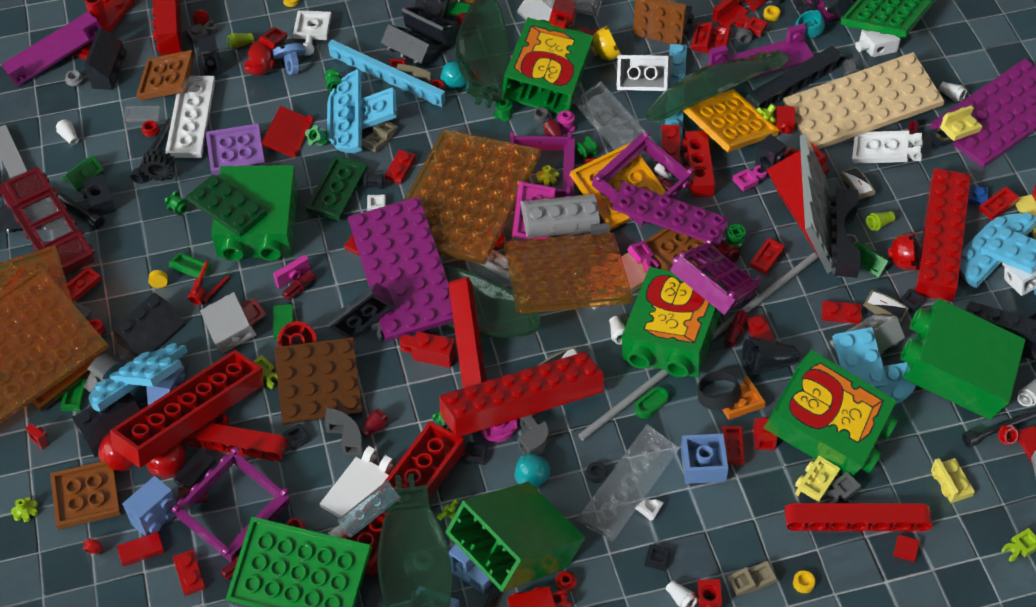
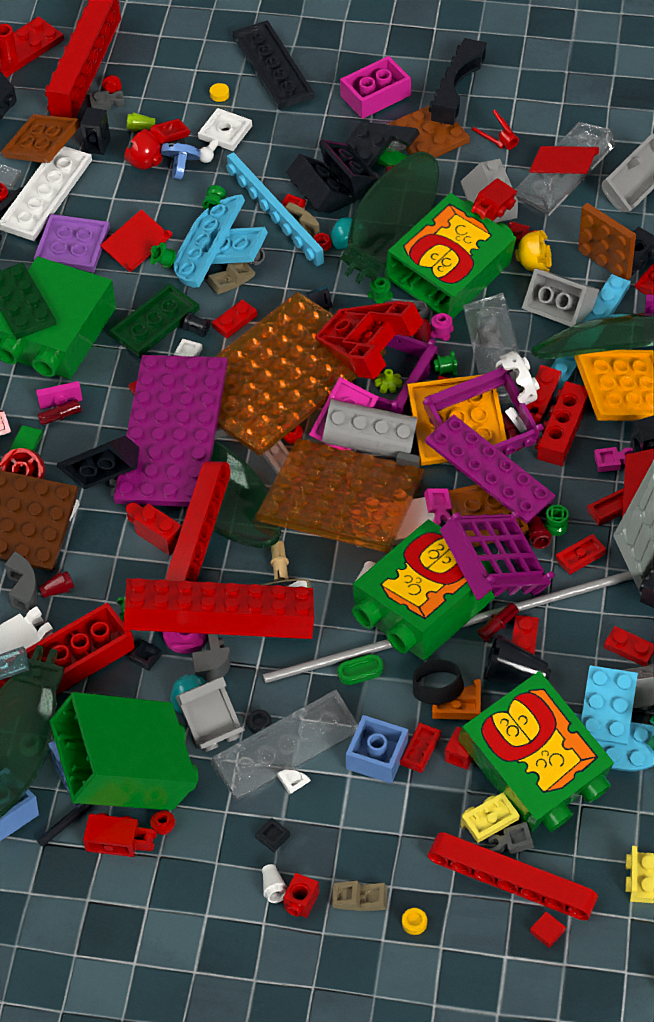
camera: 25 degrees right, 0 degrees up
none -> light grey panel [175,677,245,752]
none -> tan axle [270,540,289,581]
none -> black tile [306,286,333,314]
none -> red wedge [315,301,424,379]
none -> white plate [496,351,540,405]
none -> red tile [587,488,624,526]

